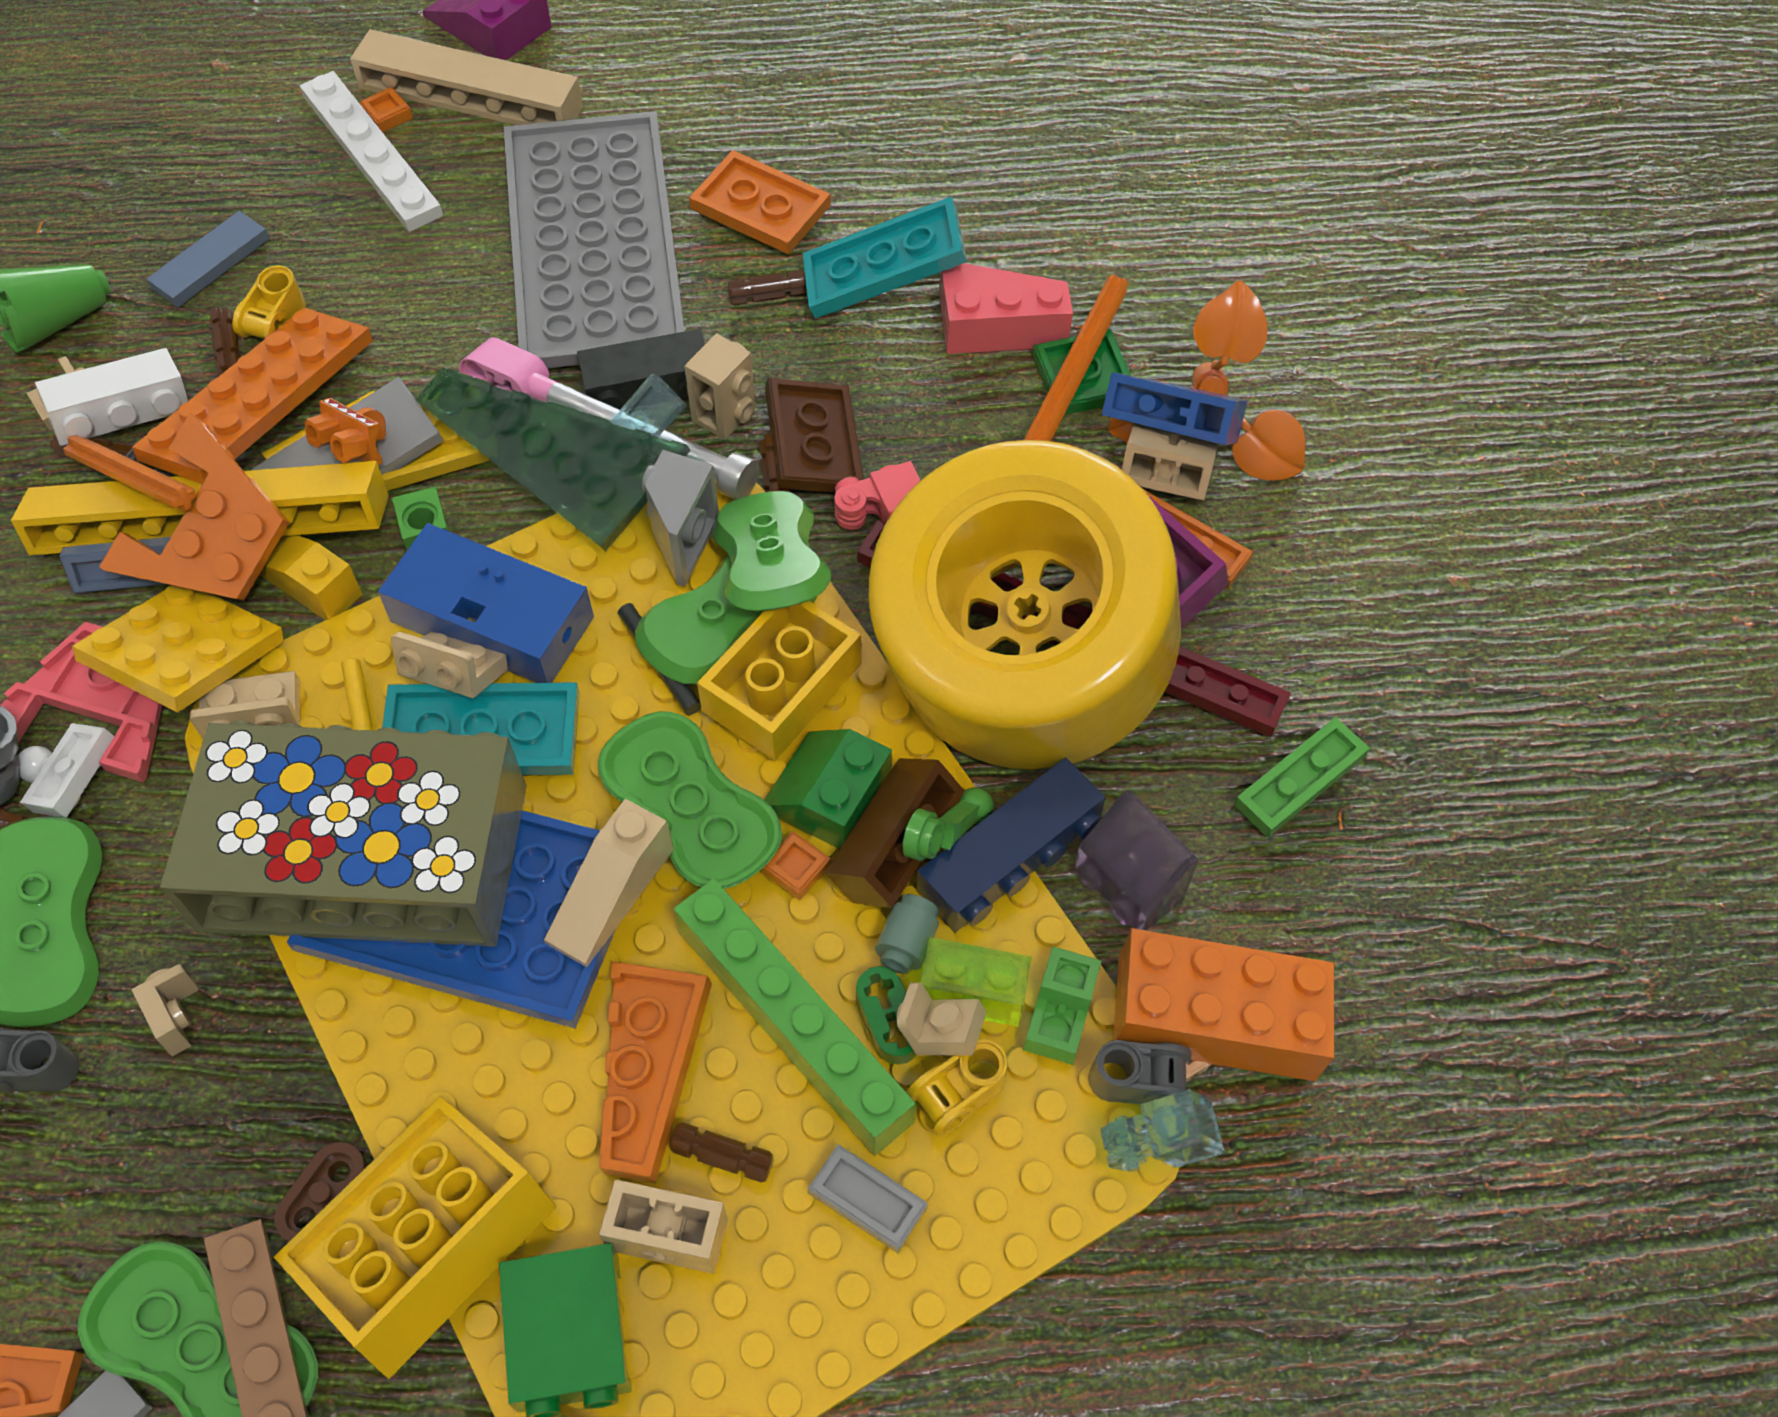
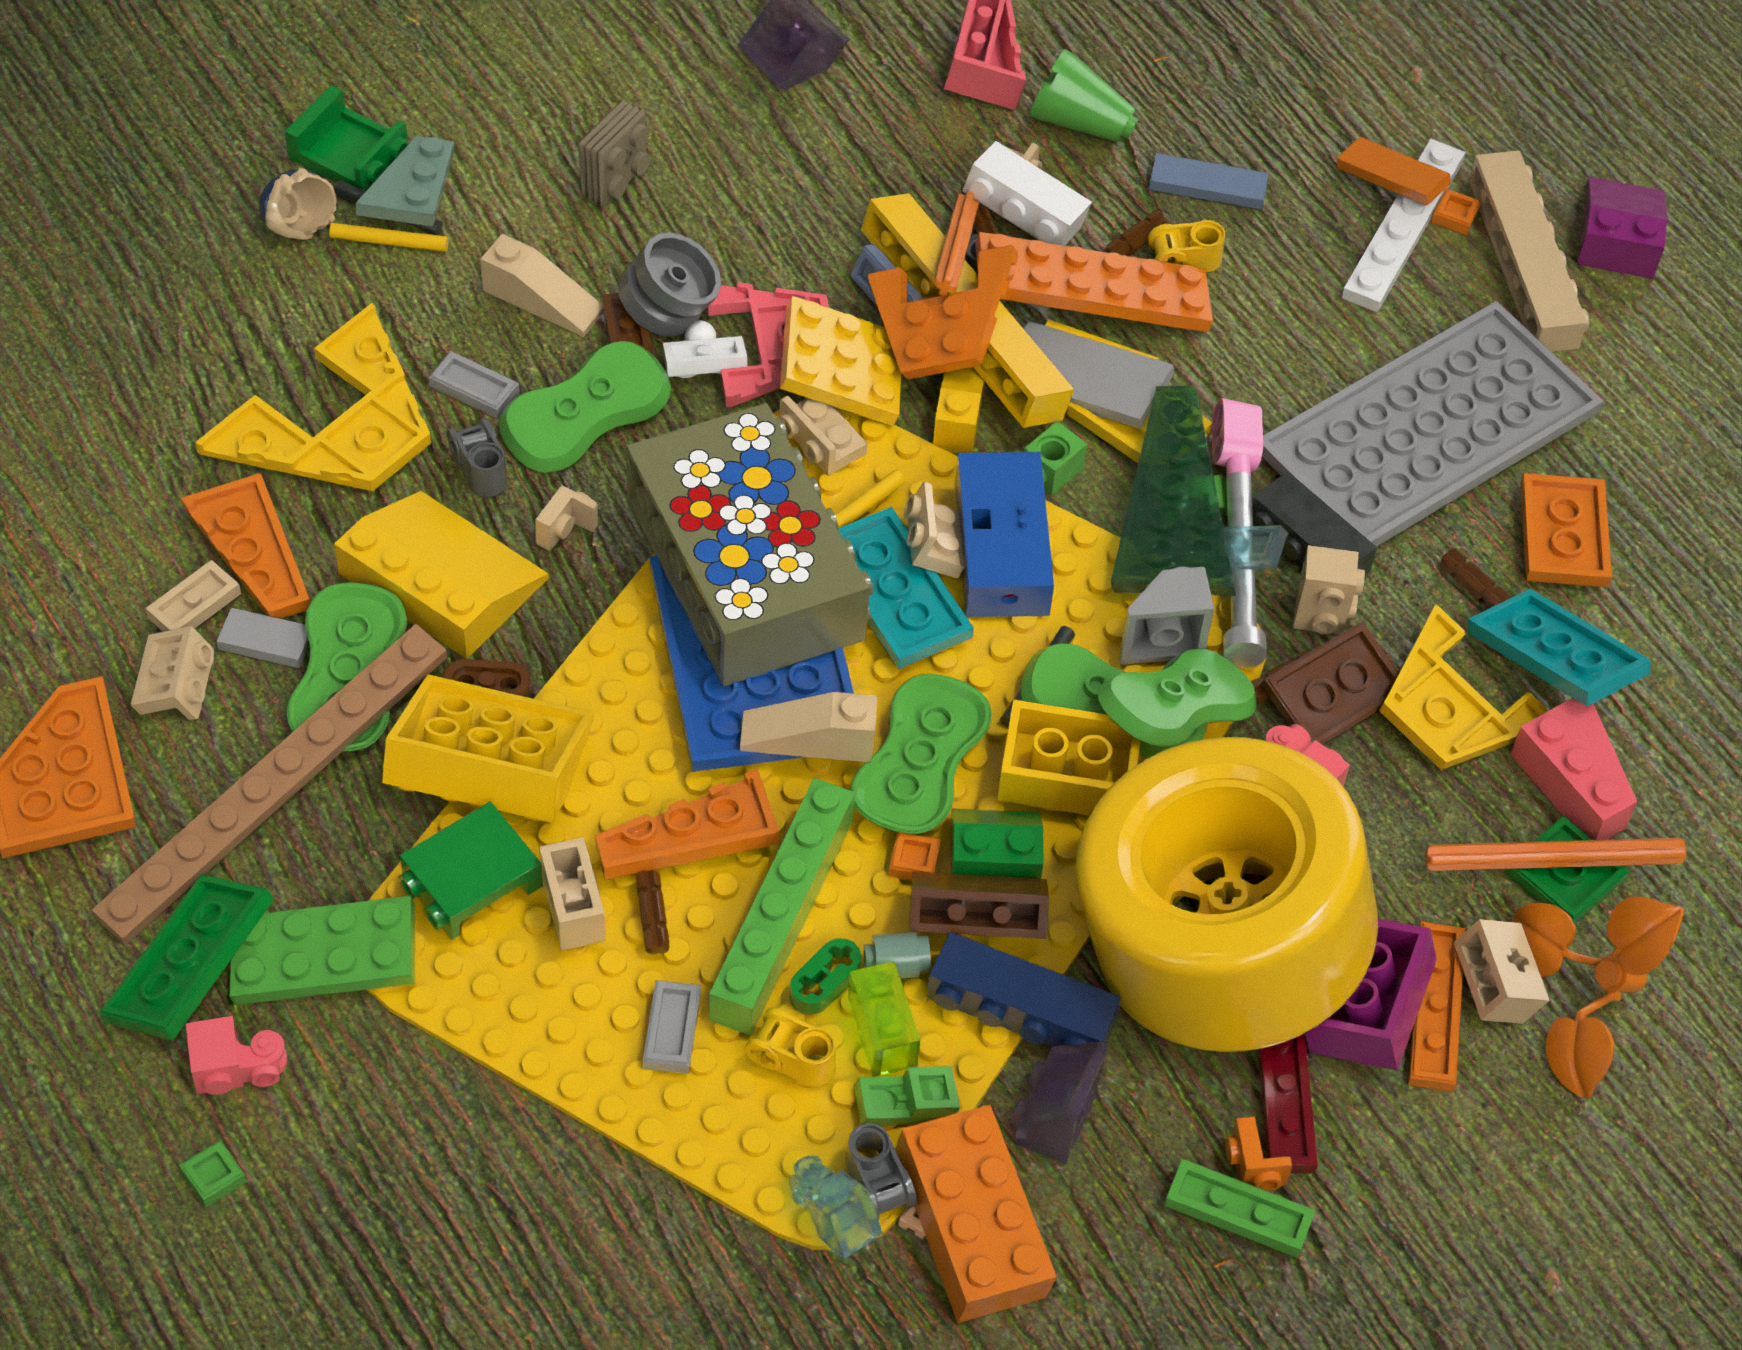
camera: 60 degrees right, 5 degrees down
orange hips [305,398,386,465] -> none
tan bracket [897,983,986,1055] -> none
bright green piece [903,787,994,861] -> none
blue slope [1102,372,1248,445] -> none
none -> yellow slope [334,491,549,659]
none -> orange bracket [1225,1117,1292,1192]
none -> orange tile [1336,137,1451,206]
none -> yellow wing [1379,604,1549,770]

